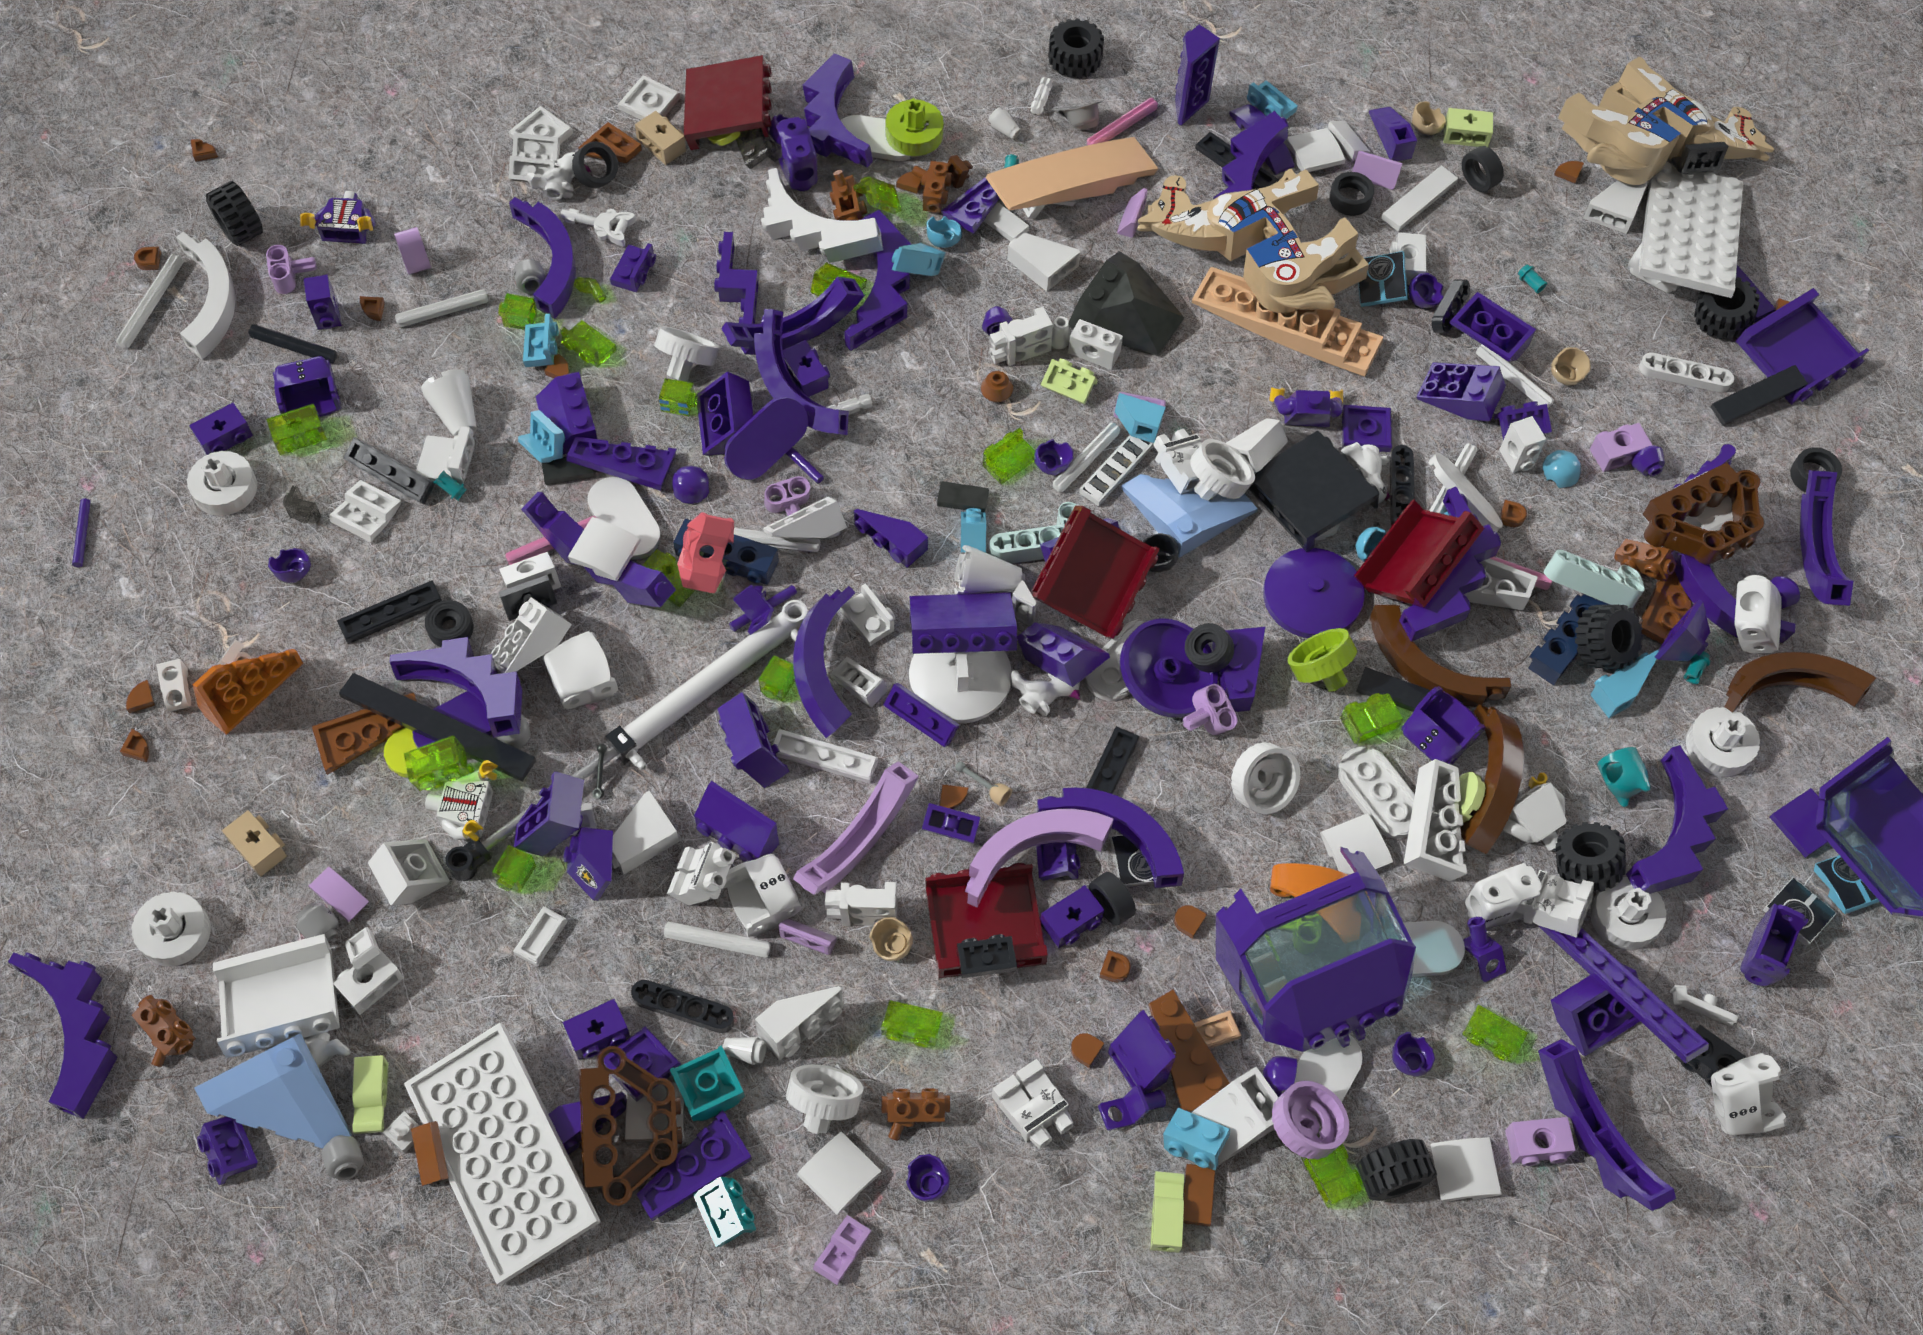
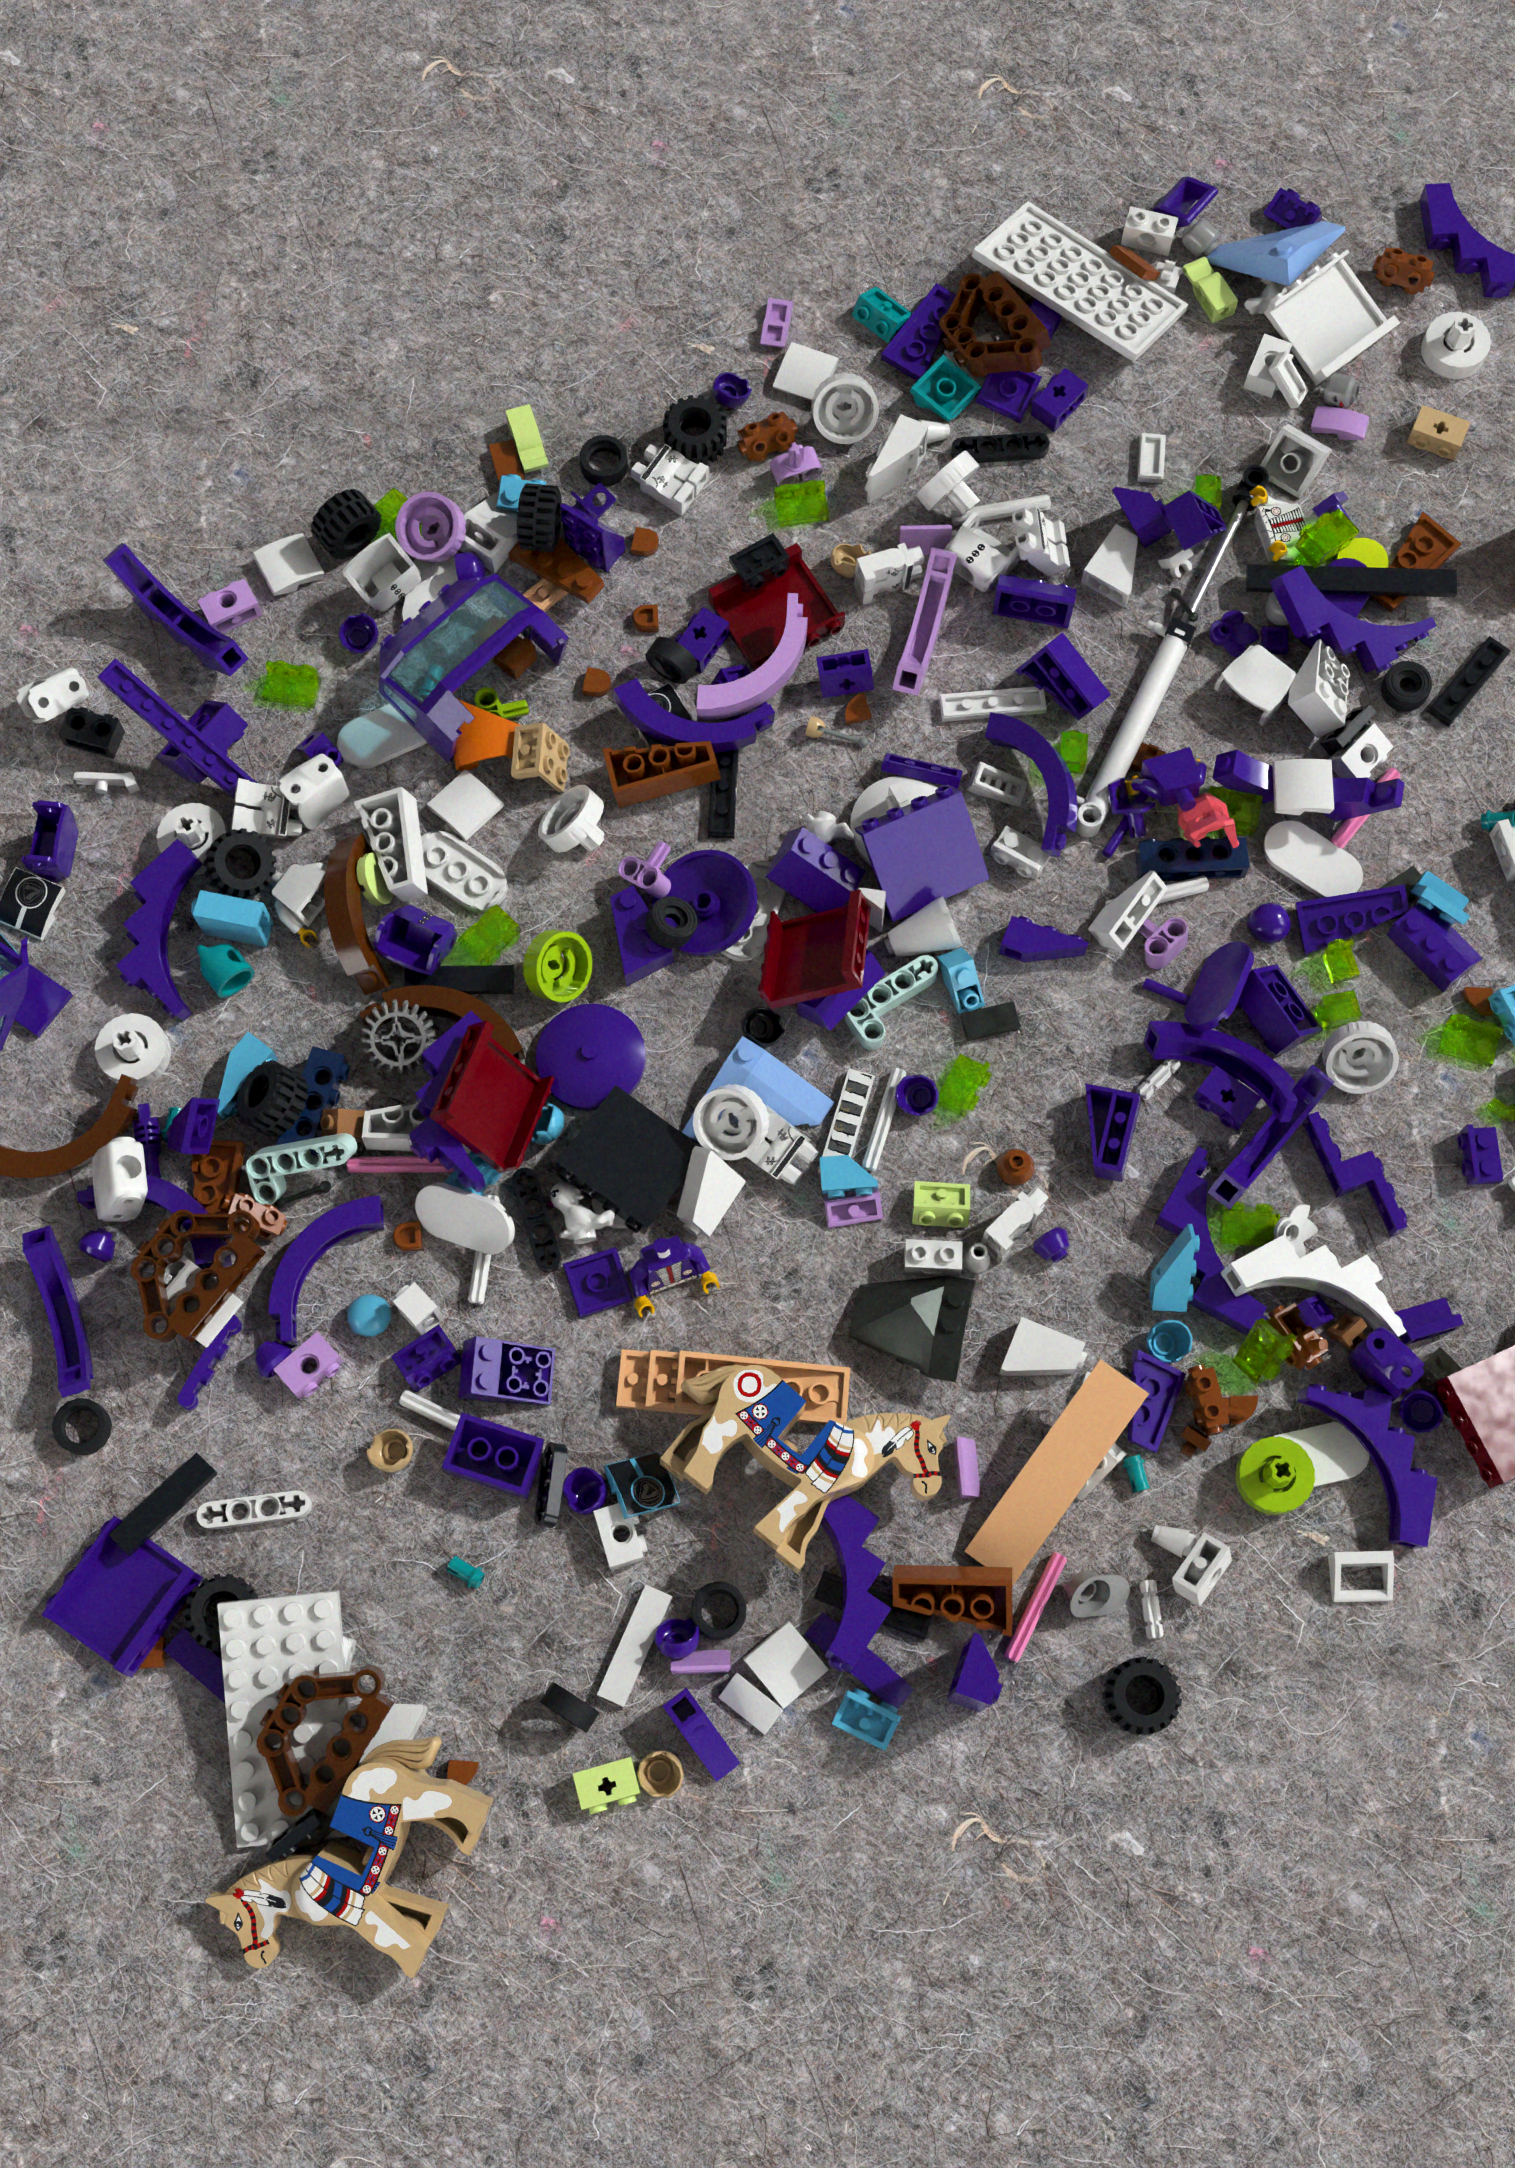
camera: 160 degrees right, 10 degrees up
none -> dark purple hinge [133,1103,162,1178]
none -> medium azure brick [191,890,274,947]
none -> reddish brown brick [257,1665,394,1817]
none -> dark purple arch [269,1195,384,1347]
none -> medium nougat brick [320,1109,366,1138]
none -> white piece [342,533,421,612]
none -> light grey gear [360,999,435,1074]
none -> tan bracket [511,722,570,792]
none -> black tyre [517,483,562,552]
none -> black tyre [579,435,628,487]
none -> dark orange wedge [602,741,721,808]
none -> dark purple hair [655,1618,699,1659]
none -> black tyre [663,395,727,465]
none -> lavender beam [769,442,823,489]
none -> dark orange wedge [893,1565,1013,1637]
none -> white piece [916,450,980,517]
none -> dark purple wedge [1085,1083,1141,1182]
none -> white brick [1121,206,1178,256]
none -> dark purple torso [1125,747,1207,811]
none -> reddish brown tile [1131,742,1166,773]
none -> dark purple tile [1153,176,1218,228]
none -> white brick [1172,1532,1232,1607]
none -> dark purple plate [1209,611,1259,657]
none -> dark purple tile [1260,626,1288,655]
none -> white plate [1274,1204,1318,1259]
none -> dark purple plate [1297,1294,1336,1329]
none -> dark purple tile [1312,491,1351,529]
none -> clear neon green bracket [1322,939,1360,984]
none -> medium nougat tile [1326,1312,1367,1350]
none -> white tile [1328,1551,1394,1602]
none -> dark purple panel [1394,1298,1464,1345]

